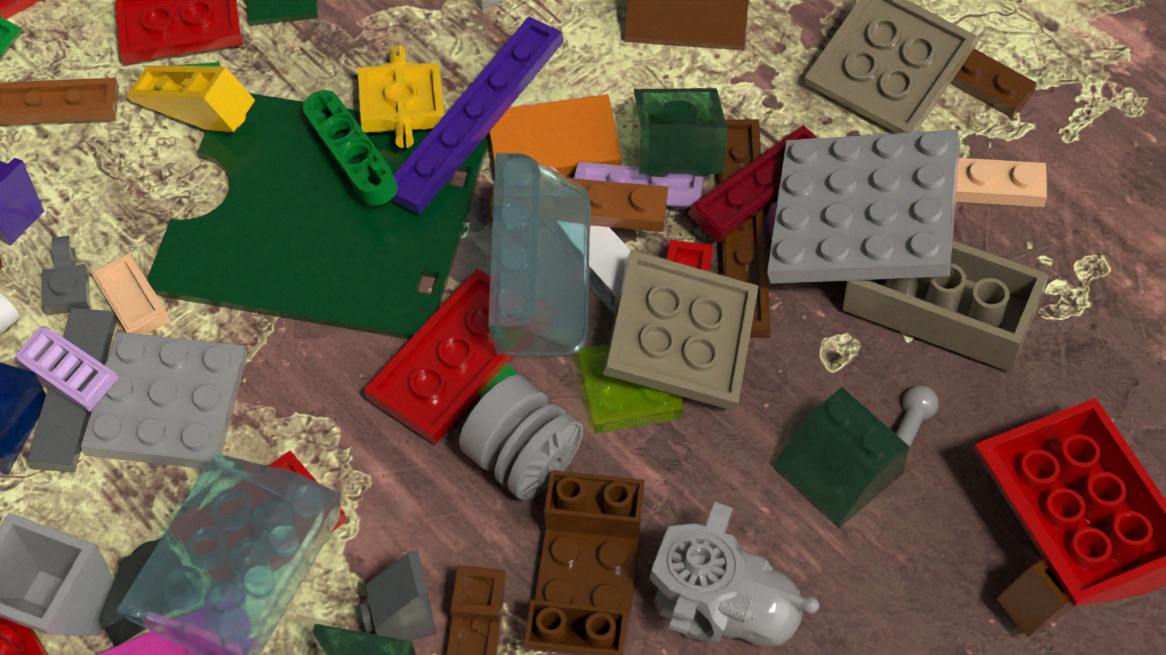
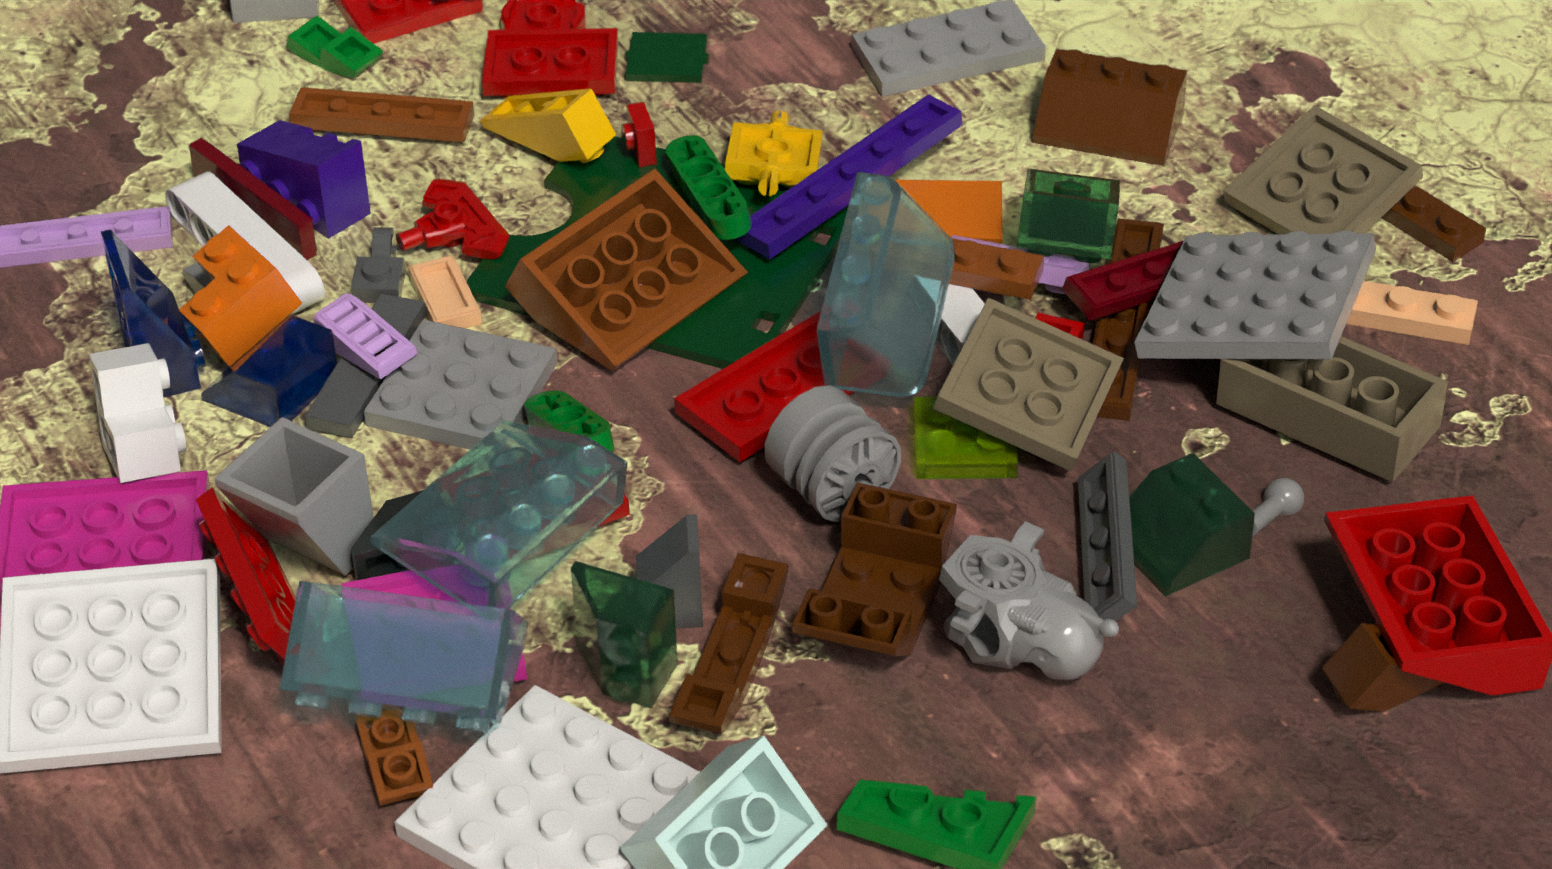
camera: 10 degrees right, 15 degrees down
none -> red piece [396,178,510,260]
none -> dark orange slope [505,168,748,371]
none -> green beam [524,390,615,462]
none -> red plate [621,102,657,167]
none -> dark grey tile [1078,451,1137,621]

